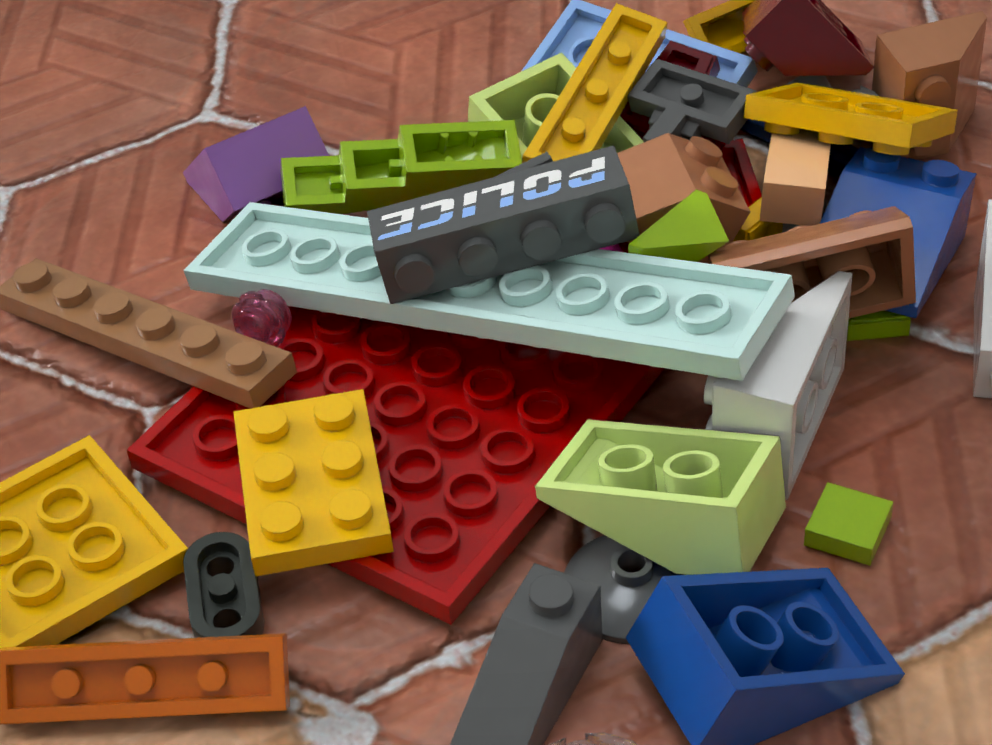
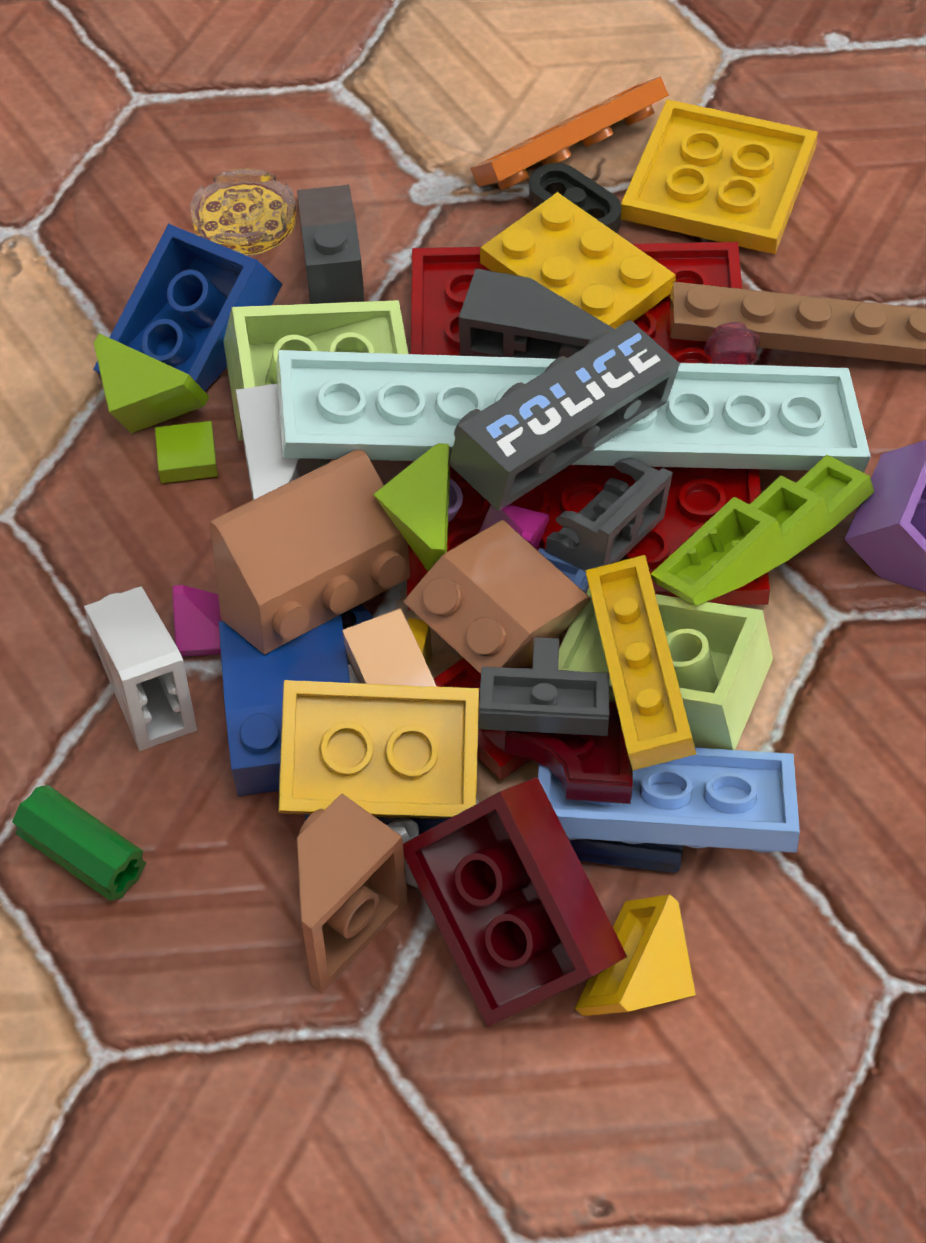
camera: 145 degrees right, 10 degrees up
none -> lime slope [94,333,209,433]
none -> dark pink slope [173,585,222,657]
none -> dark grey slope [459,269,614,359]

